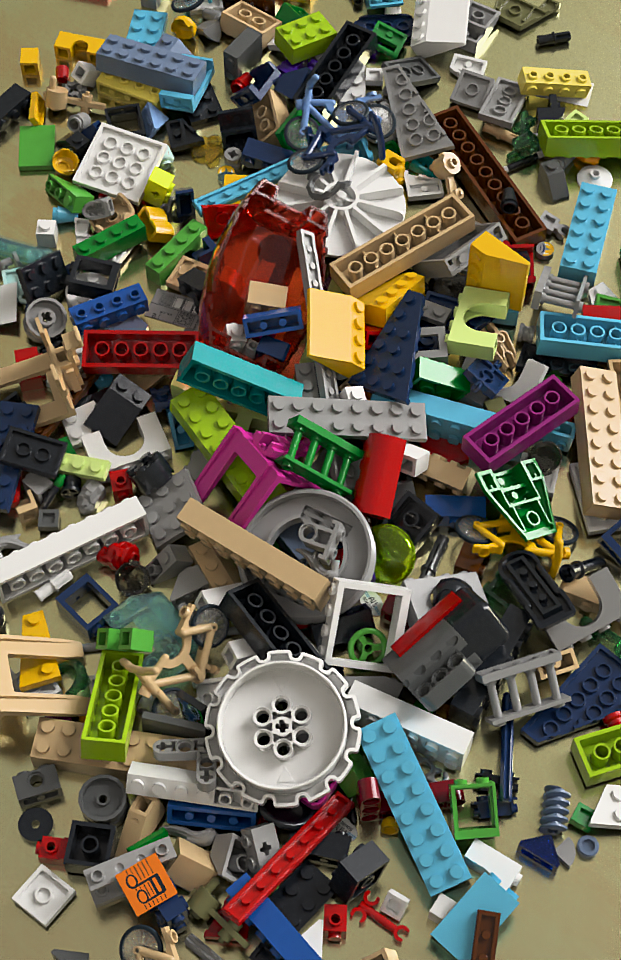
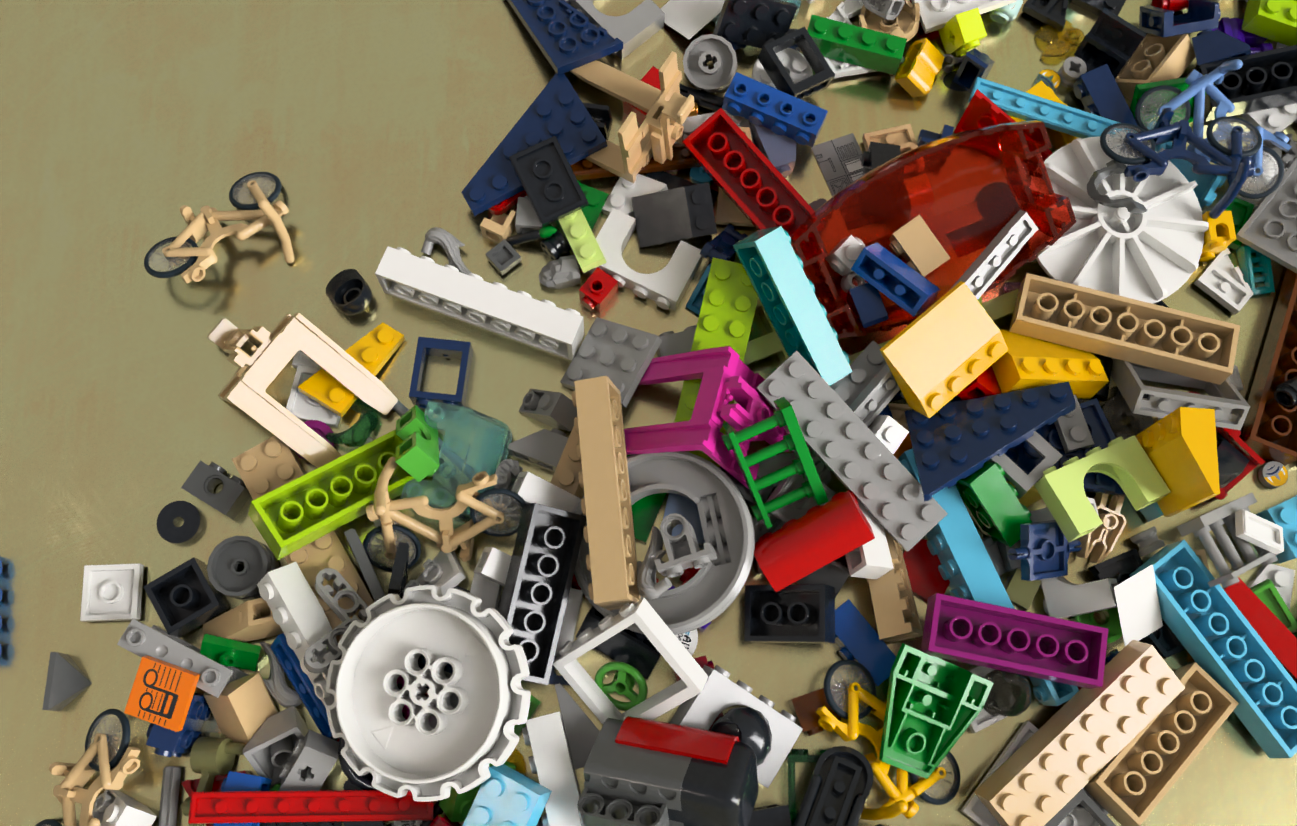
camera: 45 degrees right, 15 degrees up
white axle [34,569,73,602] -> none
red brick [35,836,68,866] -> none
red head [96,541,140,572] -> none
clear smoke cap [115,560,151,597] -> none
black brick [126,451,175,496] -> none
bright green arch [145,219,208,287] -> none
clear neon green dish [370,524,416,585] -> none
dark grey pin [419,534,449,579] -> none
tan piece [429,152,464,199] -> none
none -> white sticker [1114,565,1163,646]
none -> white tile [1235,509,1284,554]

